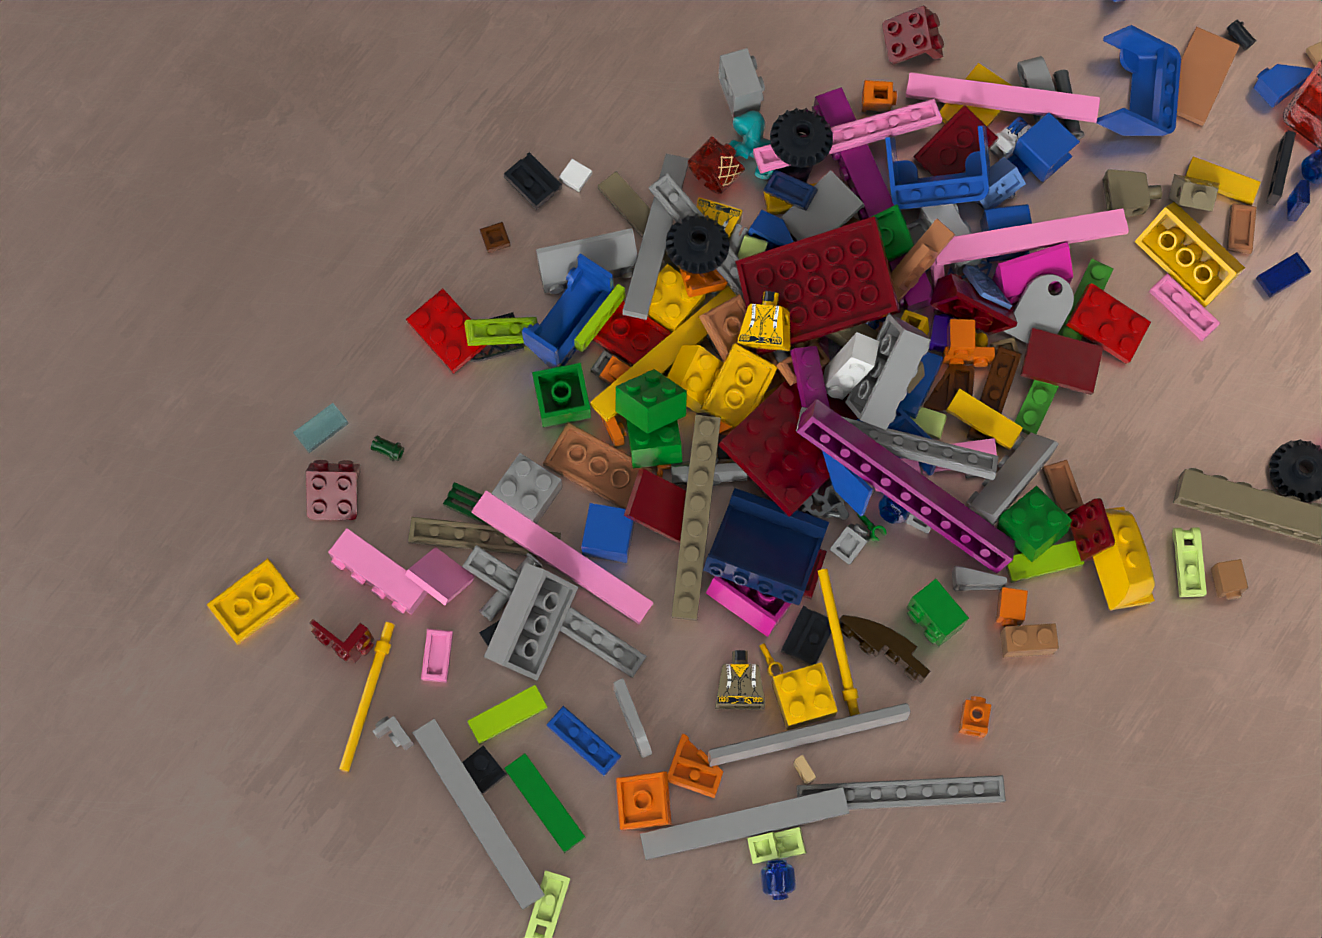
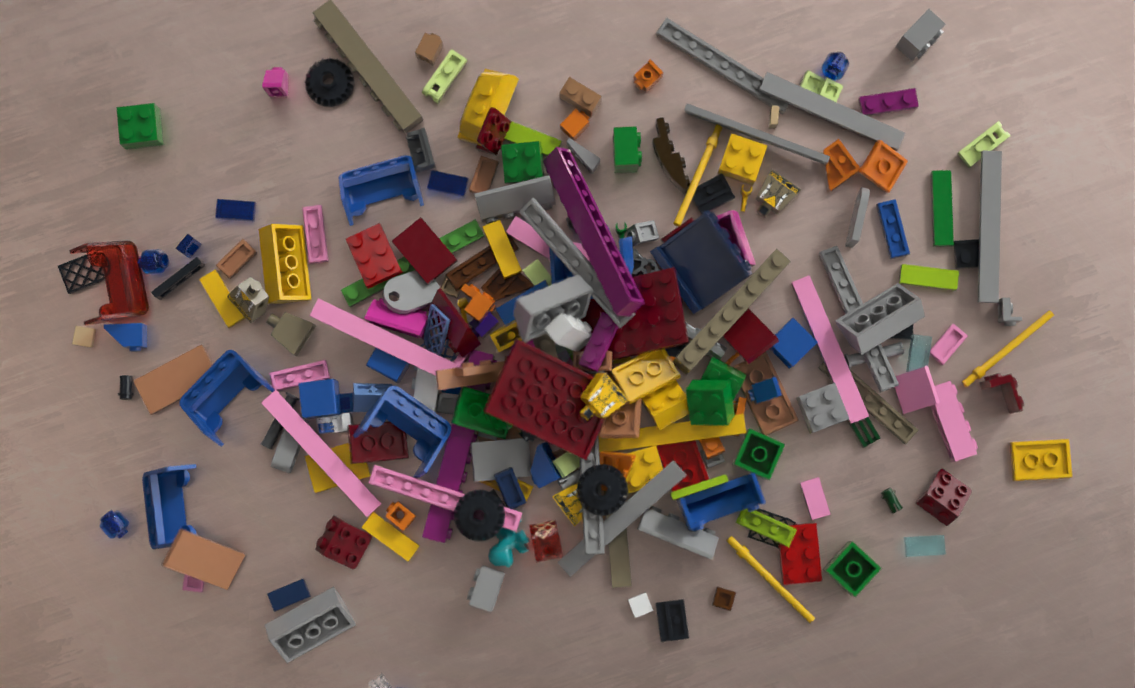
camera: 140 degrees left, 10 degrees up
none -> bright pink tile [269,360,330,391]
none -> blue windscreen [338,155,424,226]
none -> yellow tile [362,512,420,562]
none -> dark grey hinge [406,128,436,173]
none -> clear blue tile [427,170,469,197]
none -> yellow bar [726,536,815,623]
none -> blue slope [748,377,782,405]
none -> bright pink tile [800,477,831,520]
none -> green brick [823,541,882,597]
none -> magenta plate [858,88,919,116]
none -> clear light blue tile [906,334,932,372]

